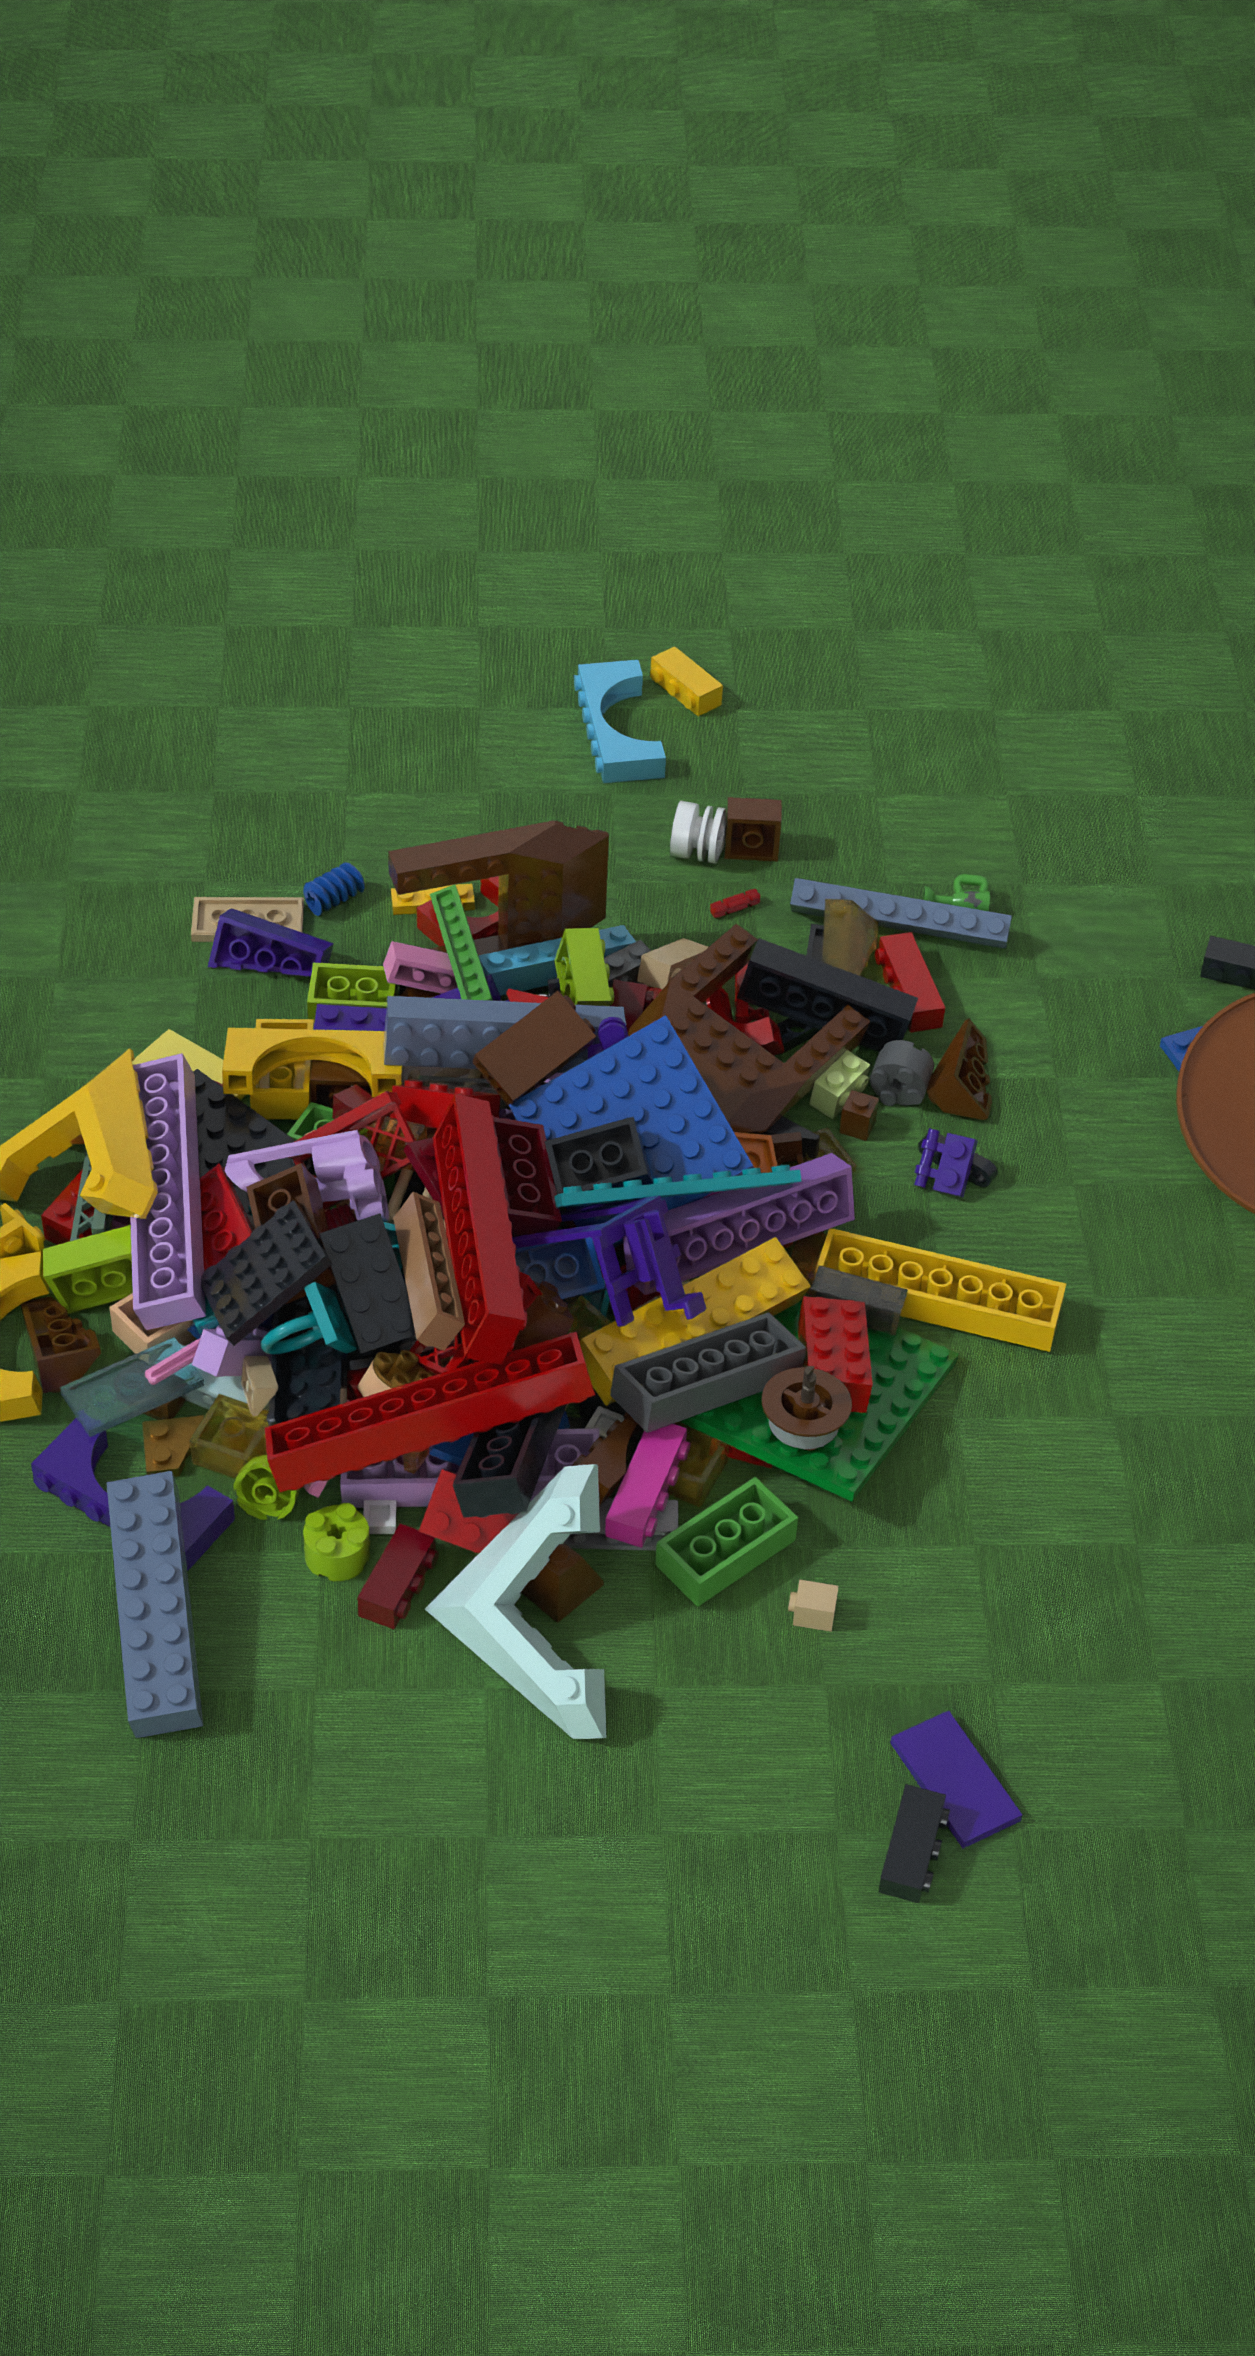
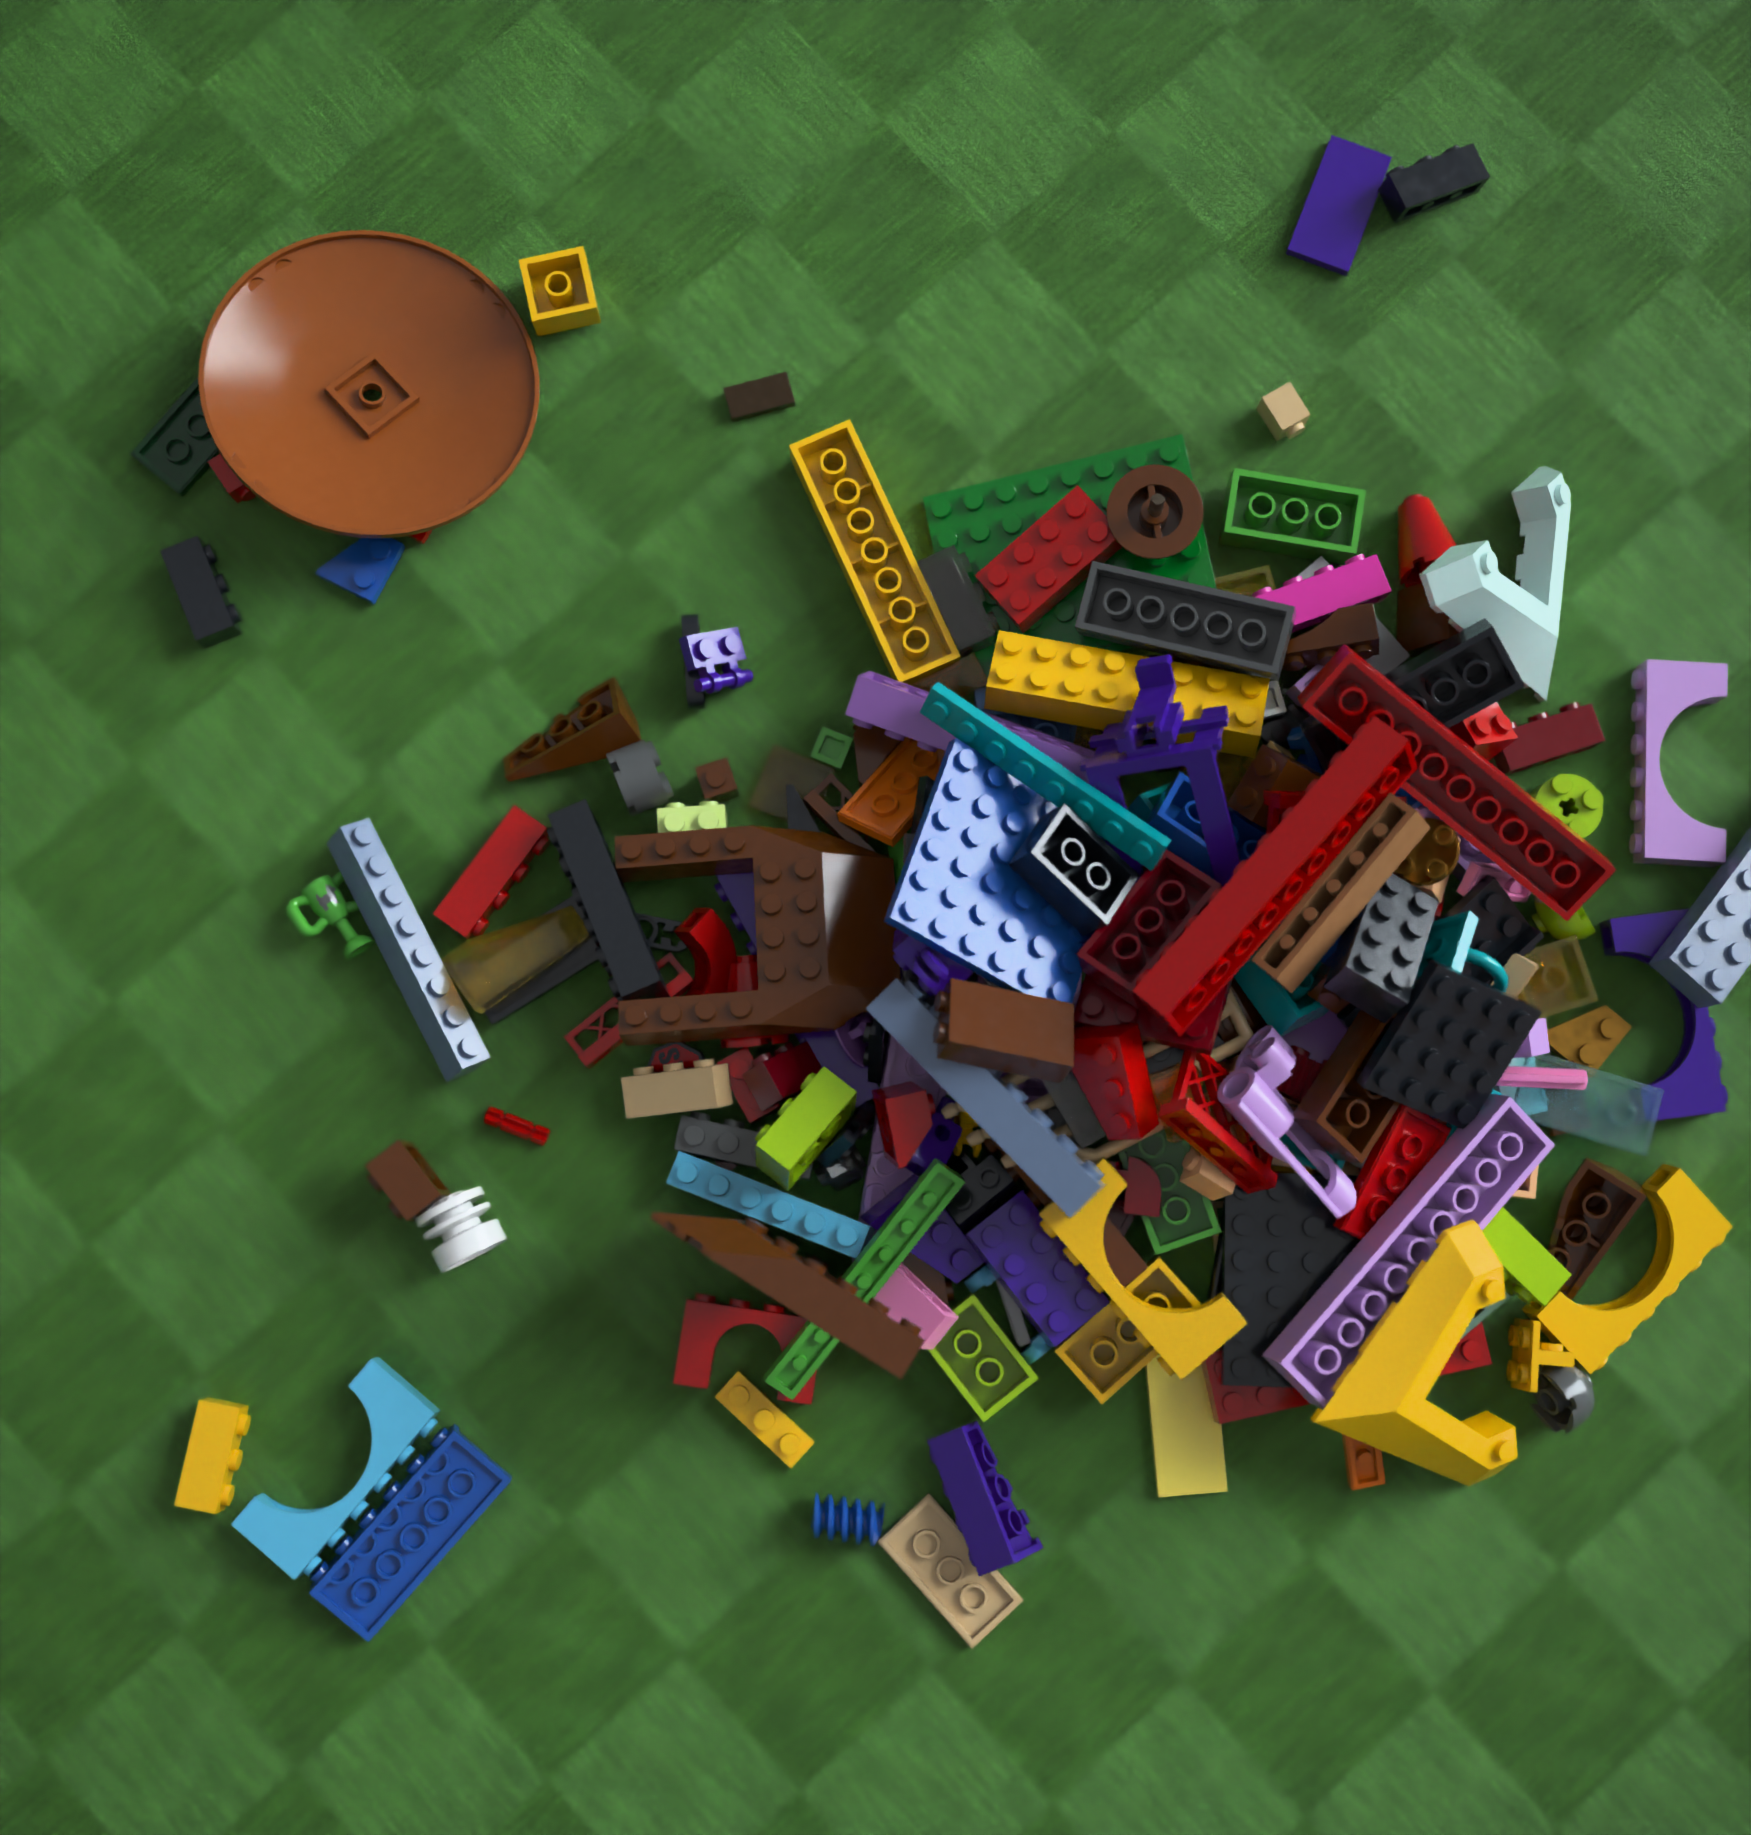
camera: 130 degrees left, 35 degrees up
none -> blue bracket [309,1423,512,1642]
none -> dark brown tile [723,371,795,422]
none -> red cone [1398,494,1457,588]
none -> lavender arch [1629,659,1728,868]

